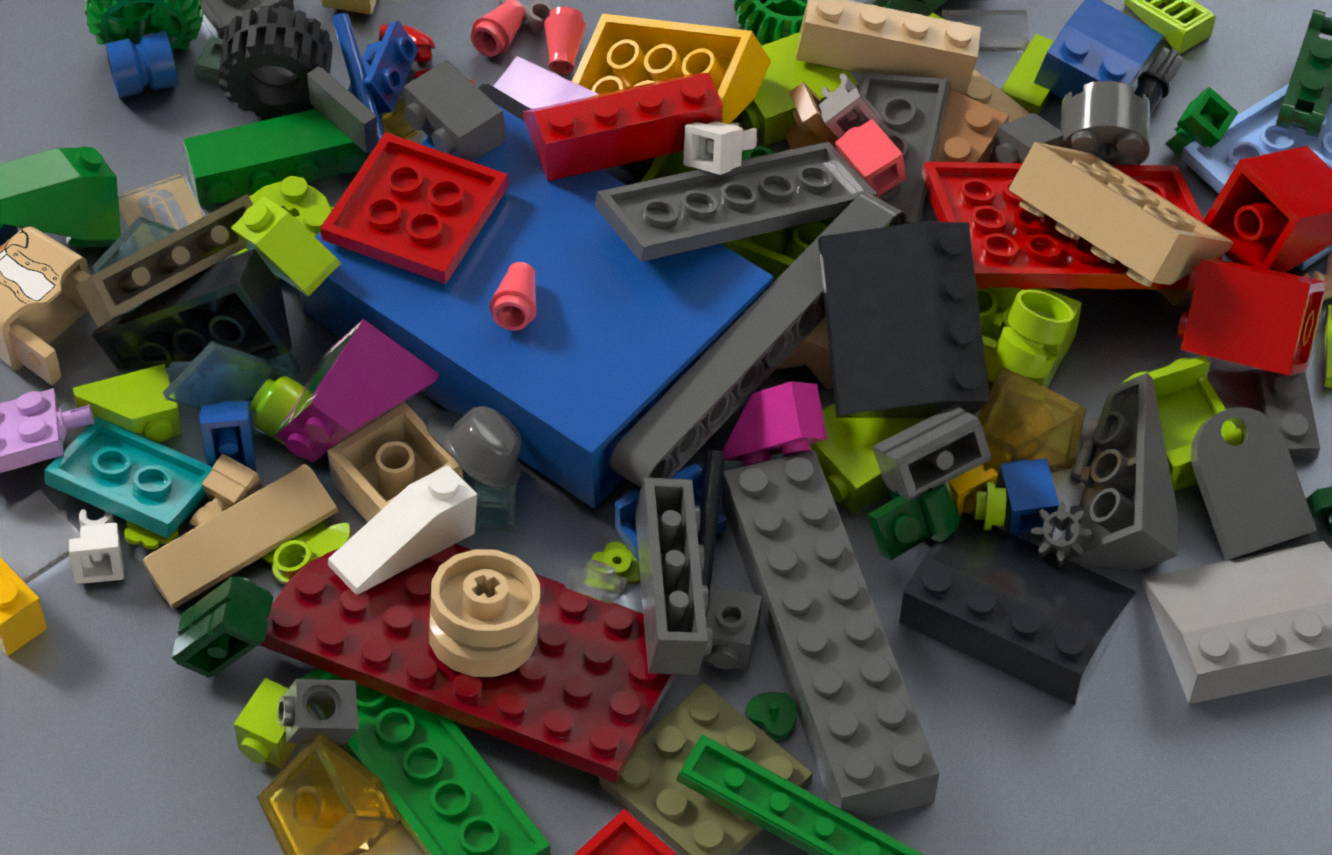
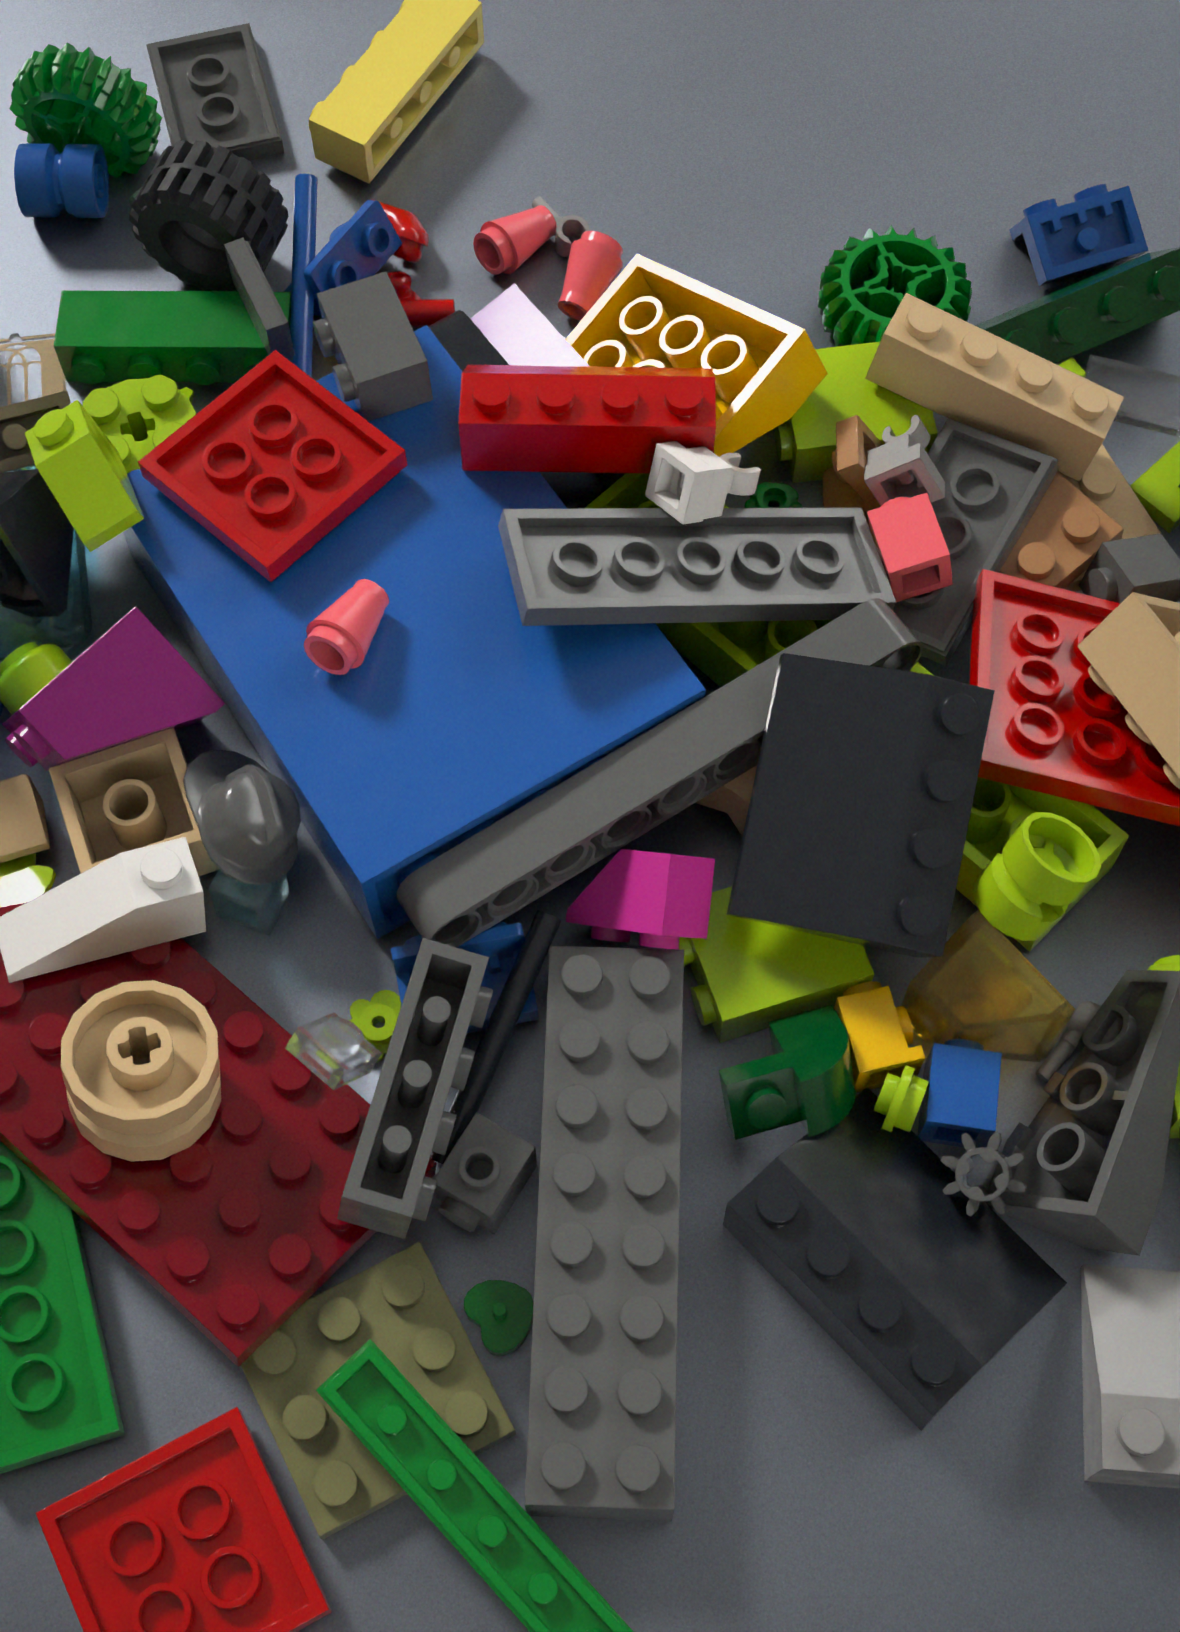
camera: 20 degrees right, 10 degrees up
dark grey brick [873,405,991,501] -> none

